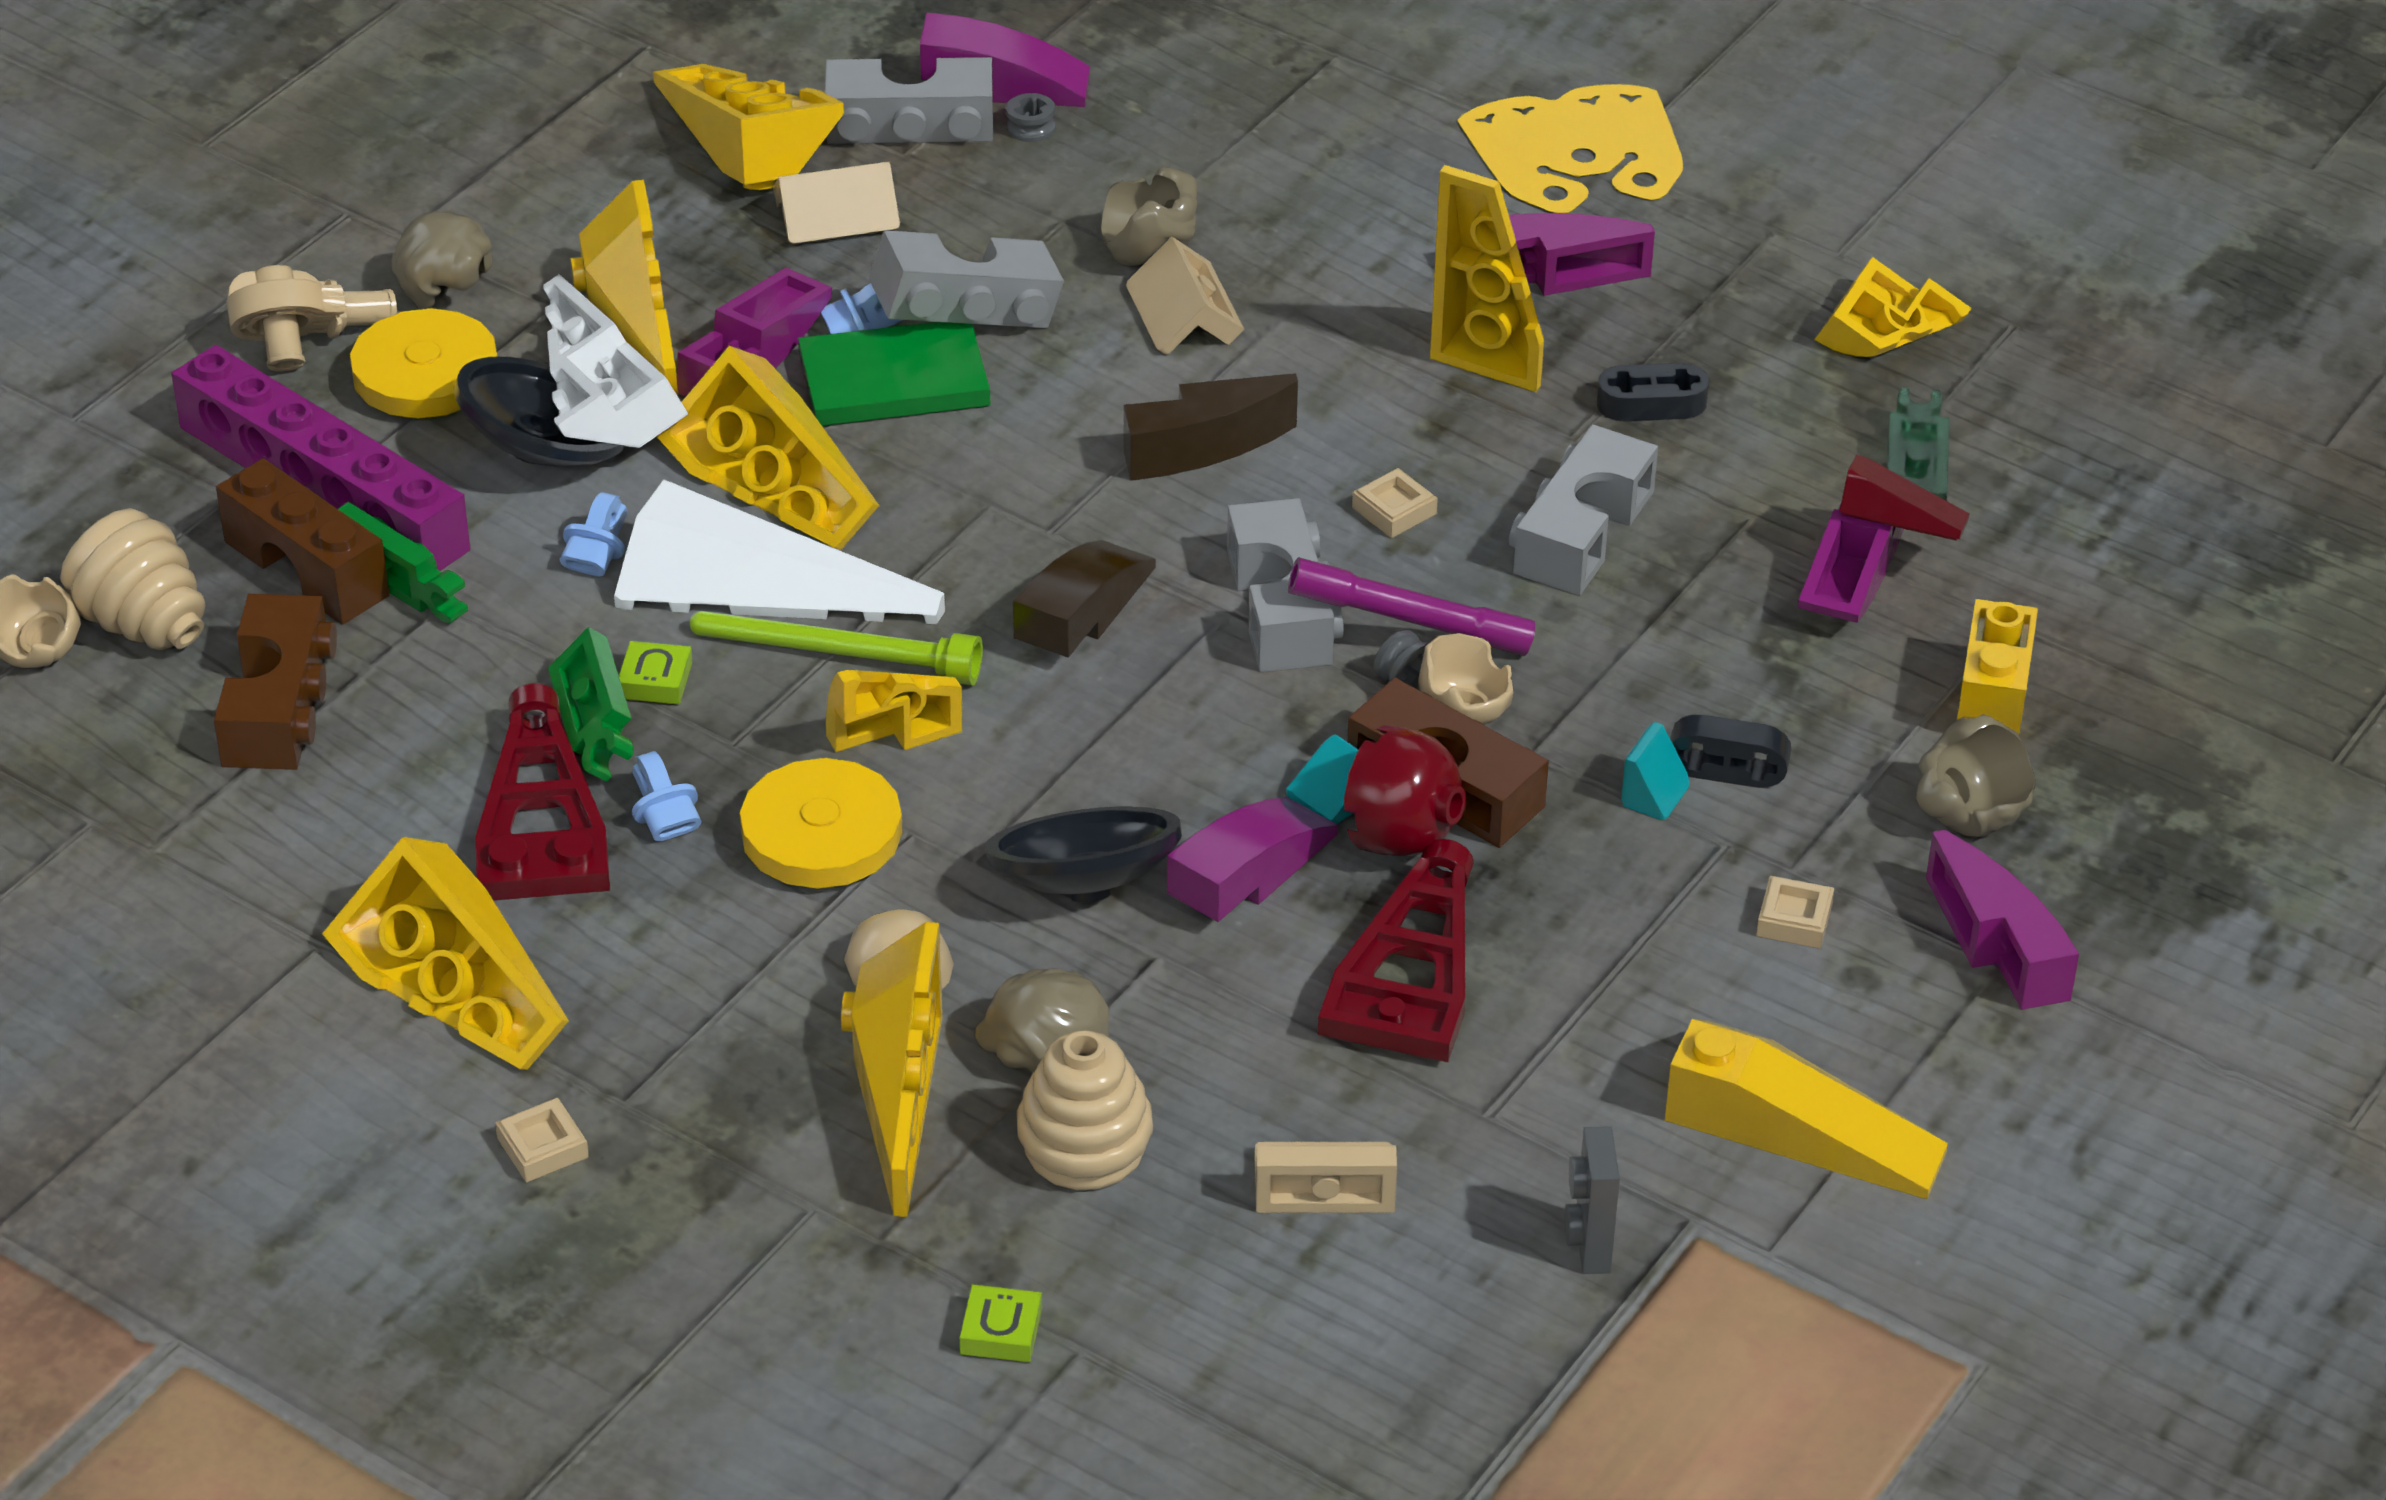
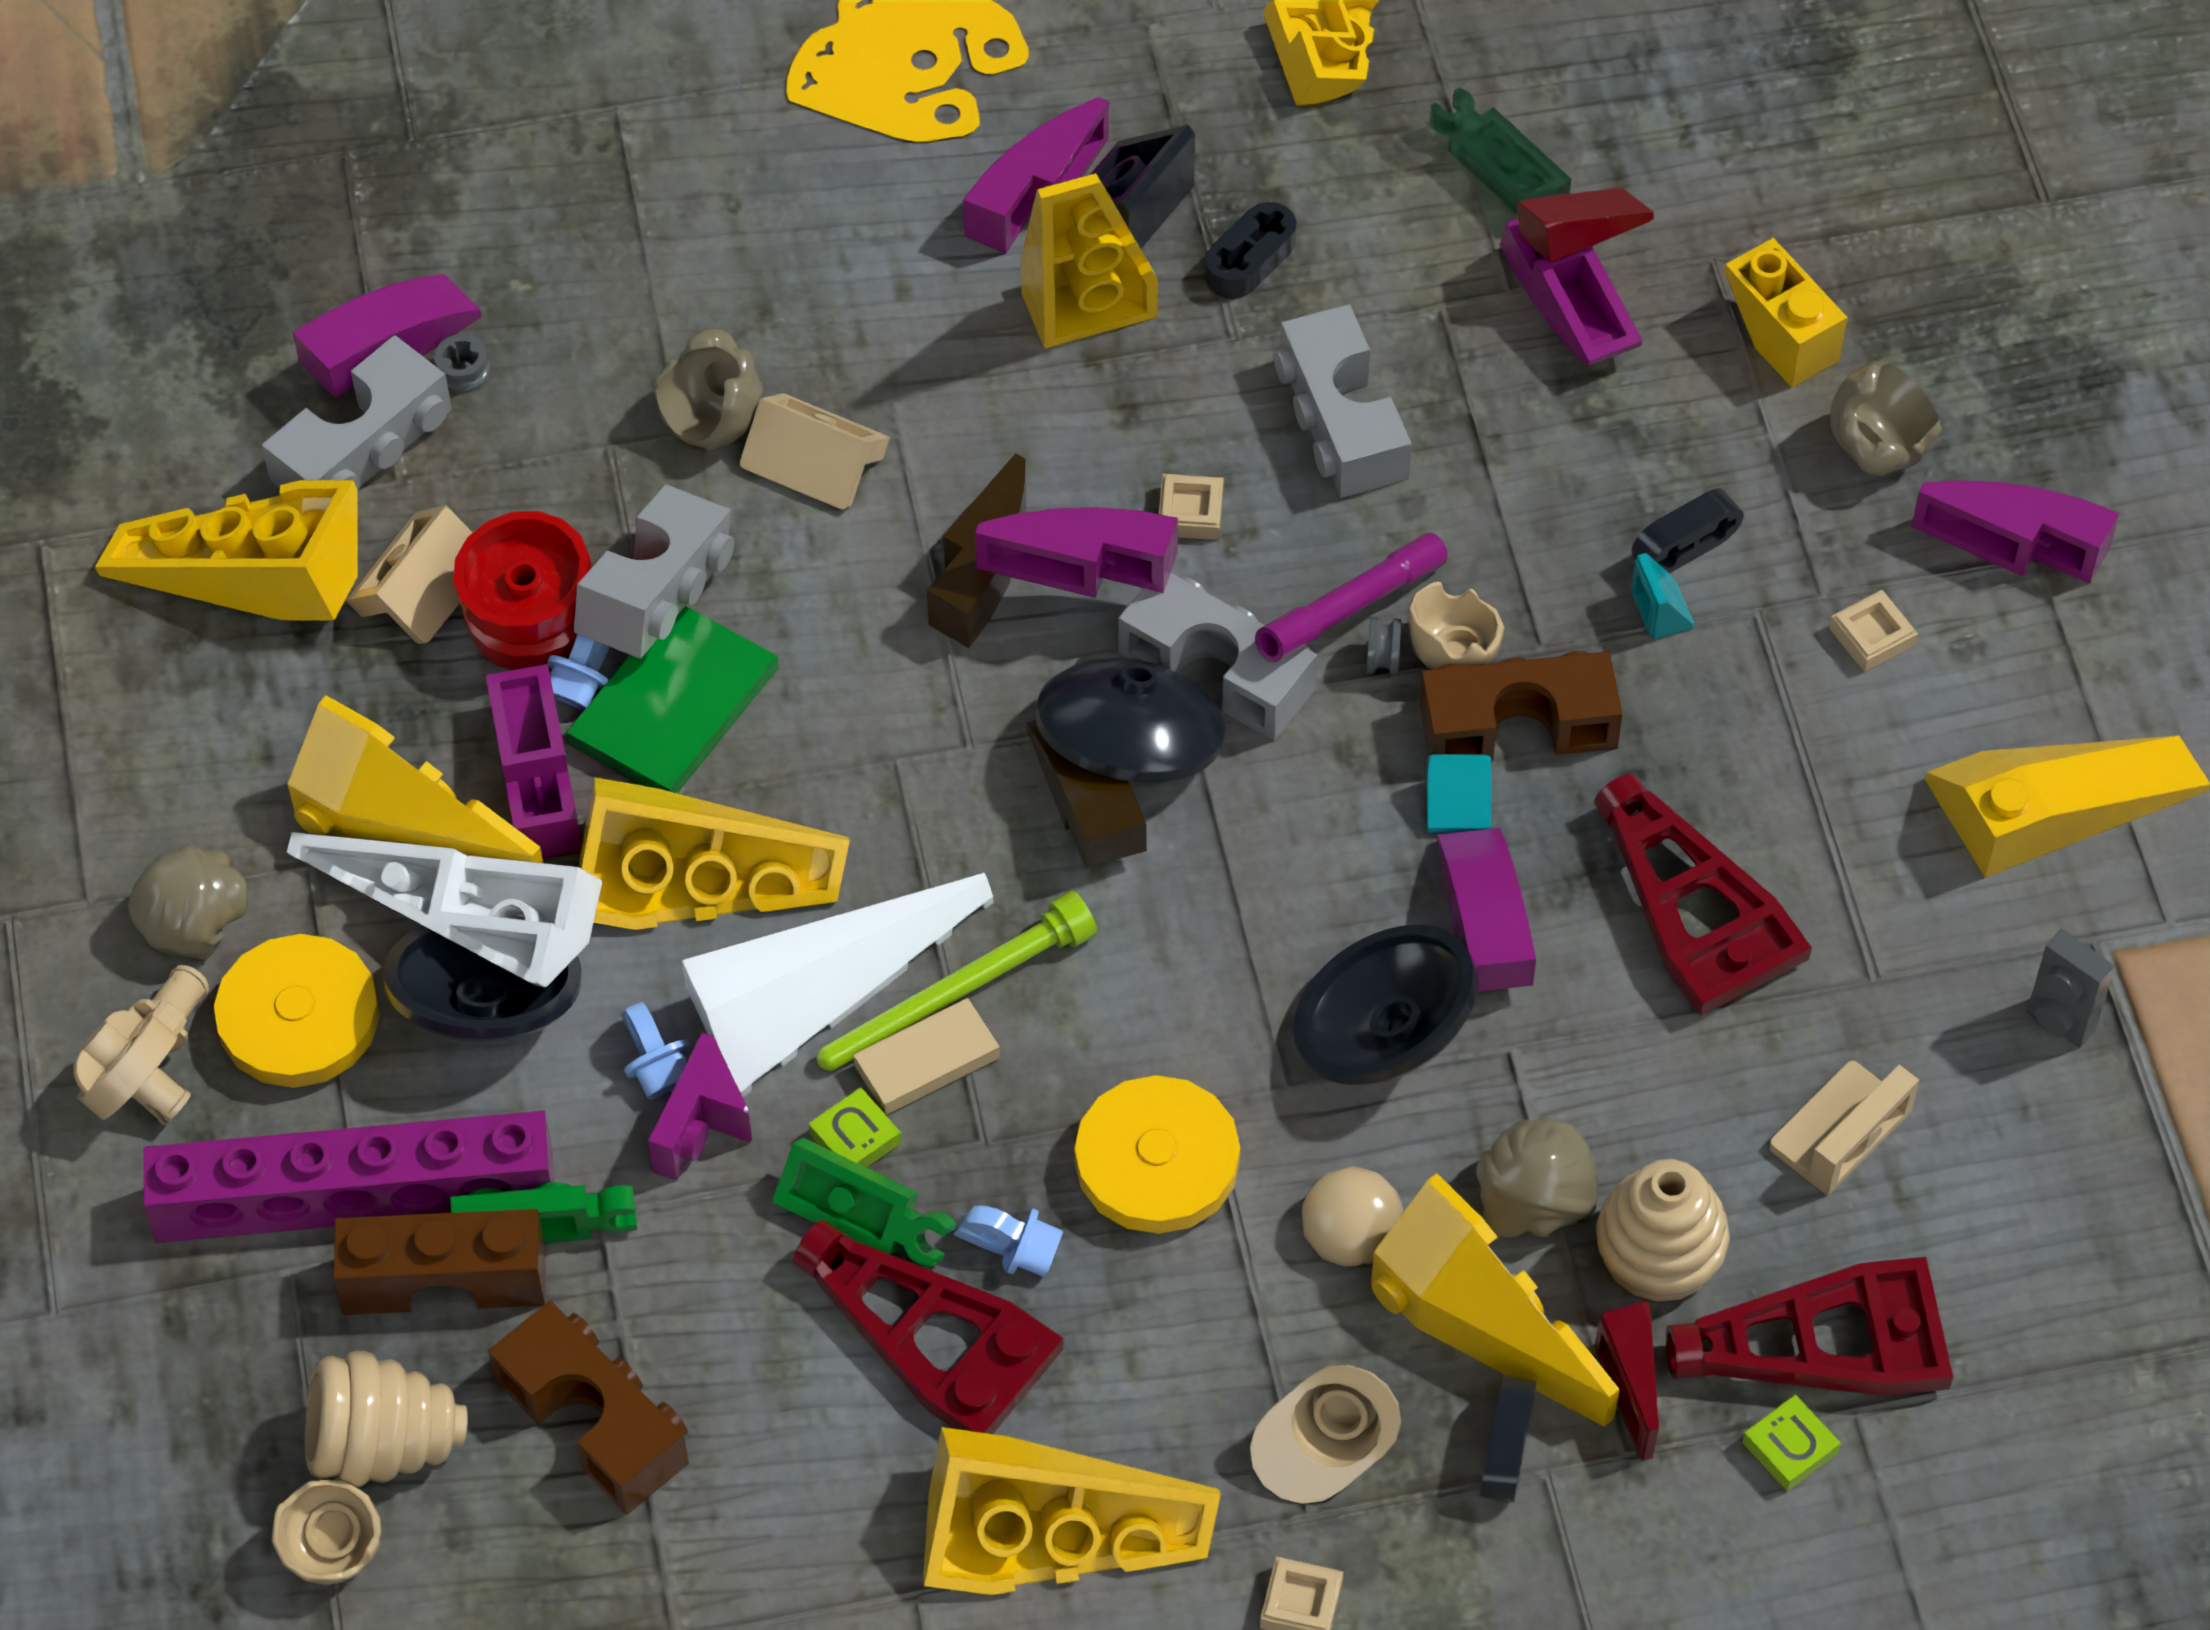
camera: 45 degrees left, 15 degrees up
yellow slope [826,670,962,752] -> none
dark red cylinder [1344,725,1466,857] -> none
none -> red wheel [453,511,592,670]
none -> magenta slope [648,1033,752,1181]
none -> tan tile [853,998,1000,1115]
none -> magenta slope [975,507,1178,598]
none -> black dish [1036,658,1225,782]
none -> black slope [1090,124,1195,249]
none -> tan piece [1250,1365,1401,1504]
none -> black beam [1480,1375,1537,1503]
none -> dark red slope [1594,1301,1659,1461]
none -> dark red plate [1665,1257,1954,1396]

